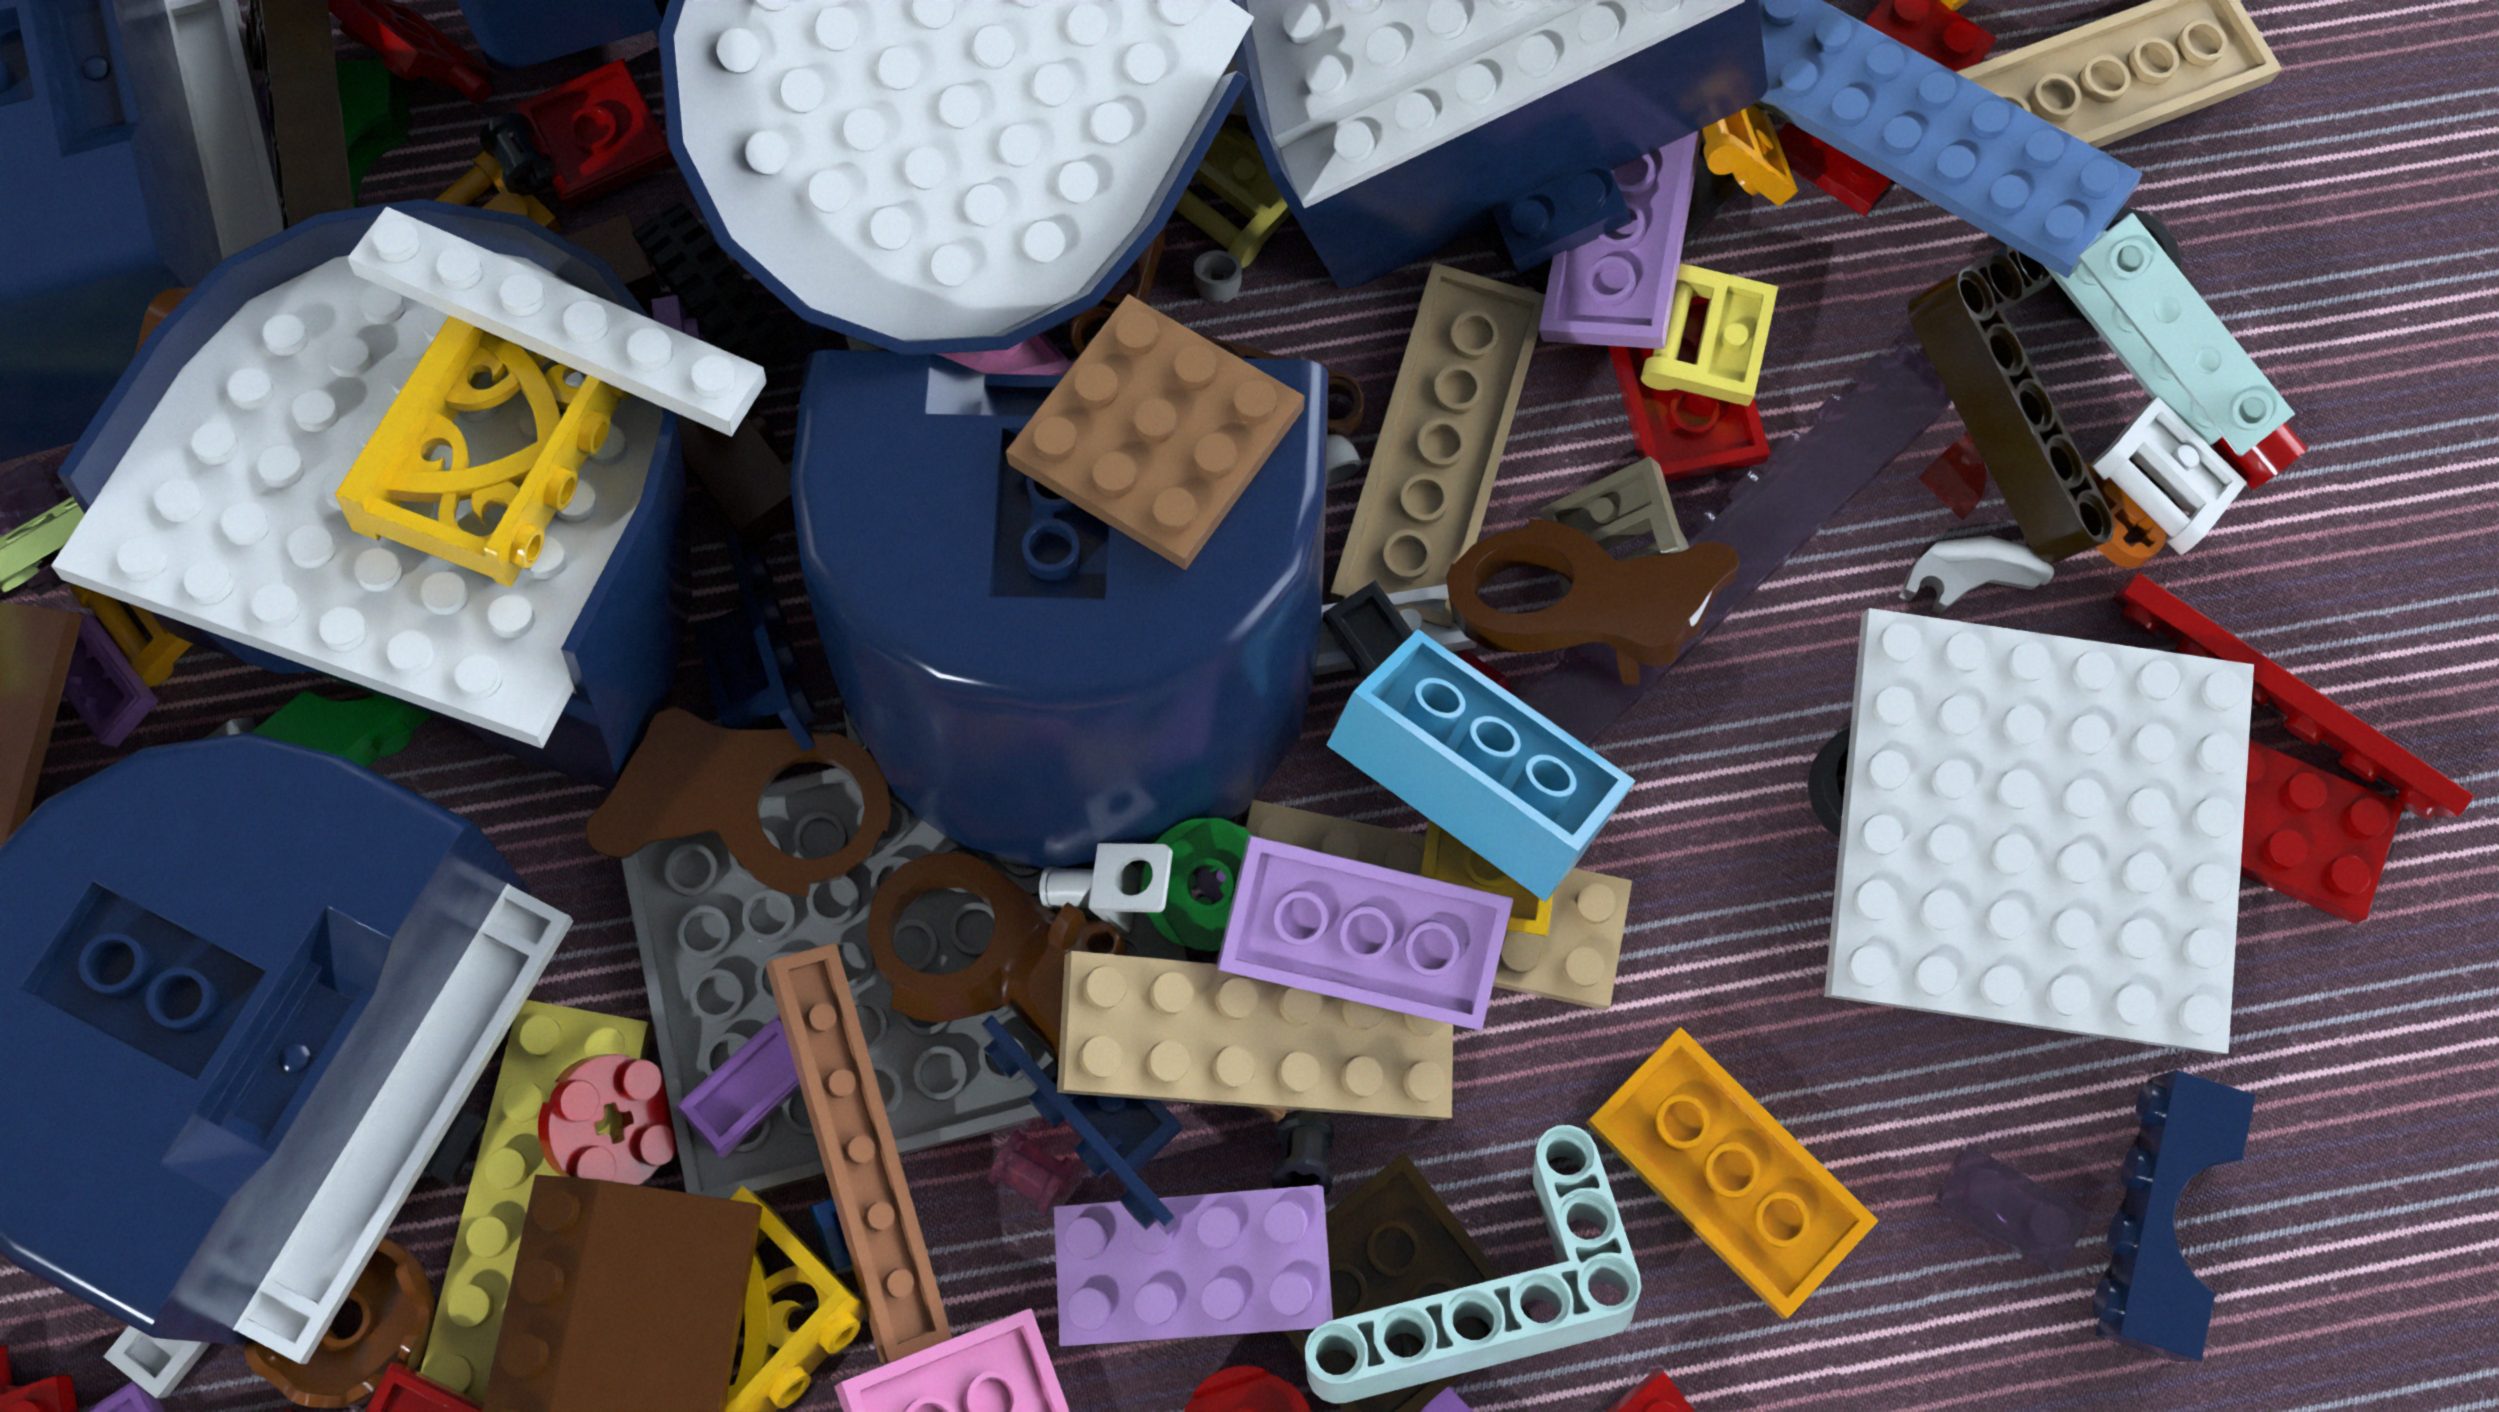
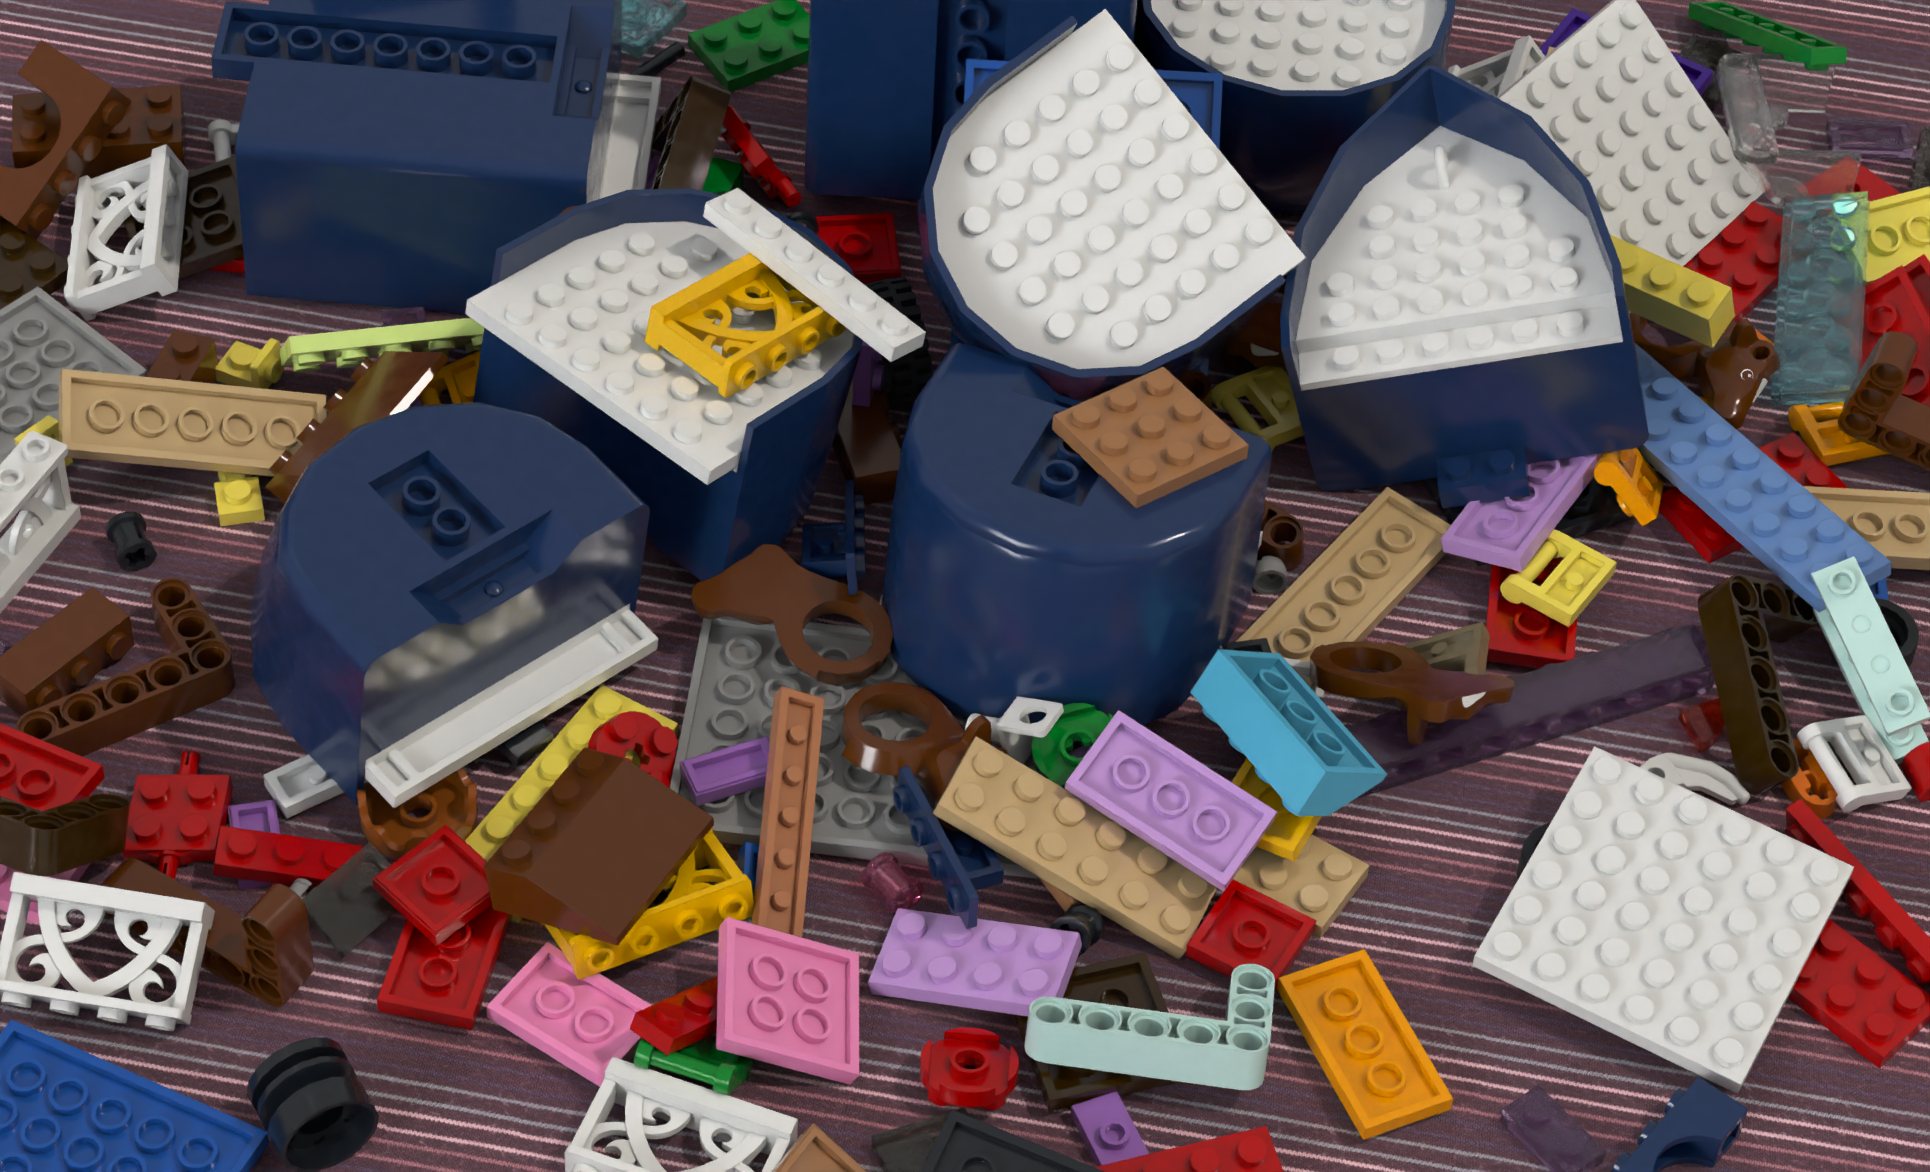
camera: 20 degrees right, 25 degrees down
none -> red plate [1186,880,1317,991]

